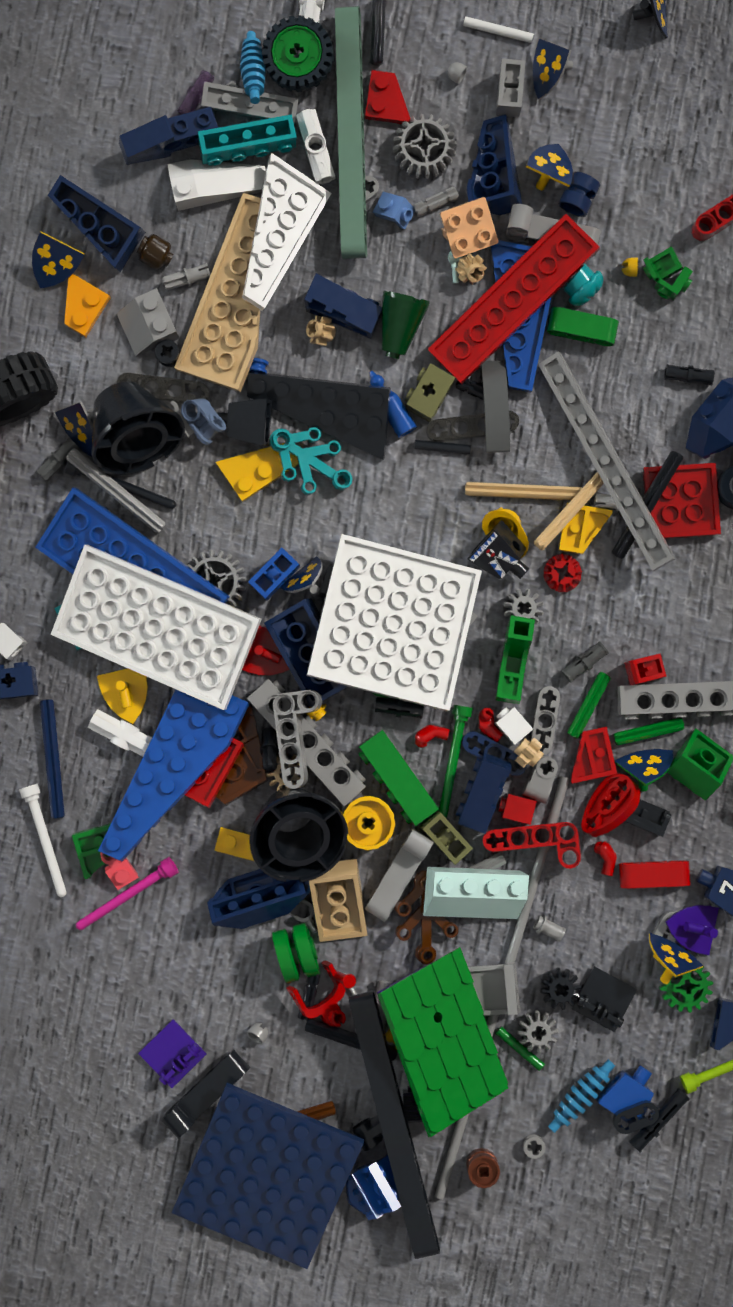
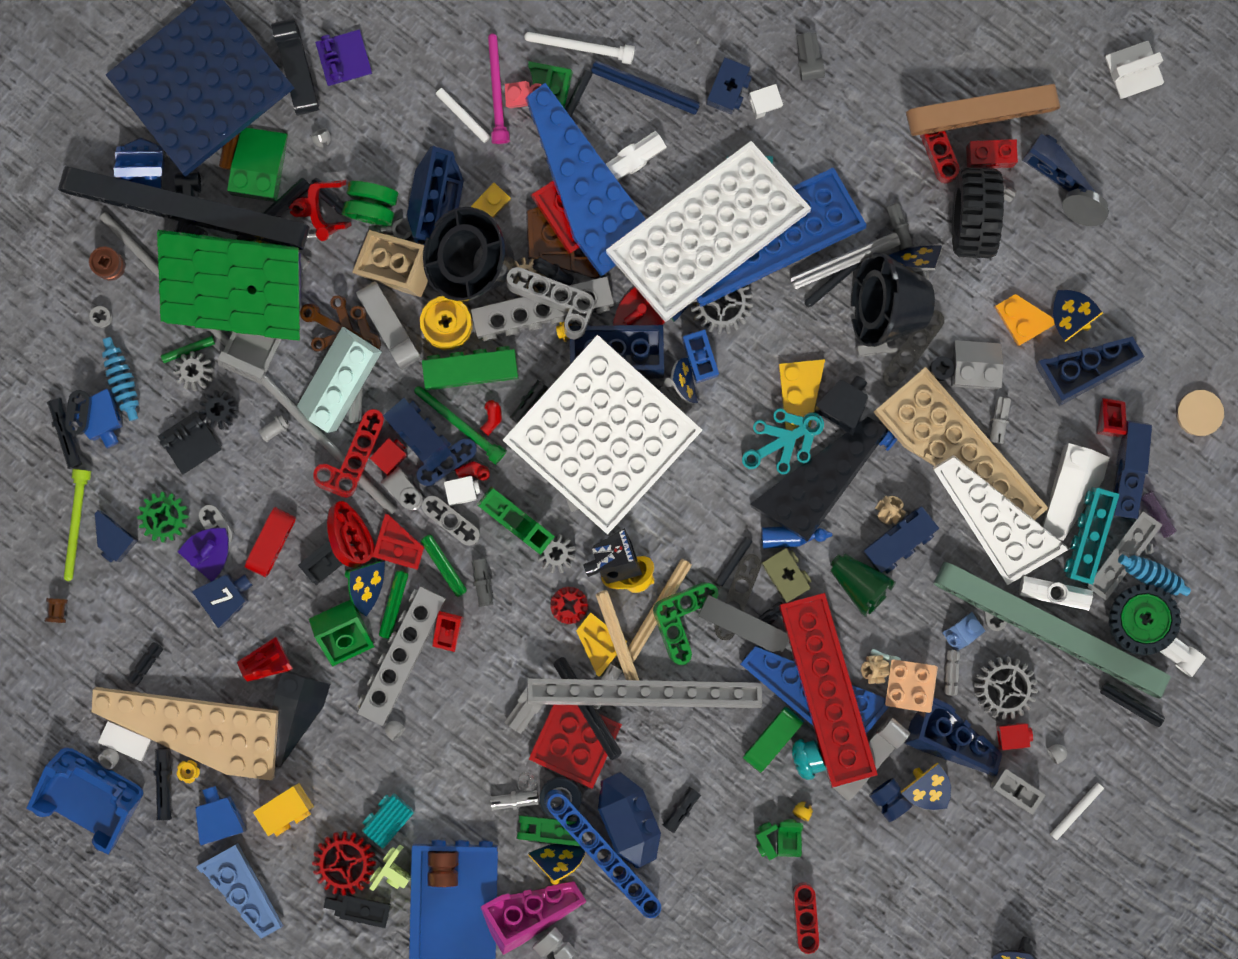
camera: 115 degrees right, 0 degrees up
yellow shield [97,668,148,724] -> none
dark brown head [136,234,174,270] -> none
sand blue piece [181,398,226,445] -> none
red wing [365,70,410,124] -> none
olive brick [420,810,473,865] -> none
tan gear [514,738,544,768] -> none
dark blue shield [533,39,573,100] -> none
red arm [594,841,617,876] -> none
dark blue shield [649,933,704,984] -> none
none -> green slope [227,127,288,202]
none -> white bar [436,88,491,143]
none -> light grey piece [504,687,543,734]
none -> black piece [565,70,593,117]
none -> green beam [653,582,718,665]
none -> red brick [996,723,1033,750]
none -> red slope [1096,398,1127,437]
none -> tan tile [1176,390,1224,436]

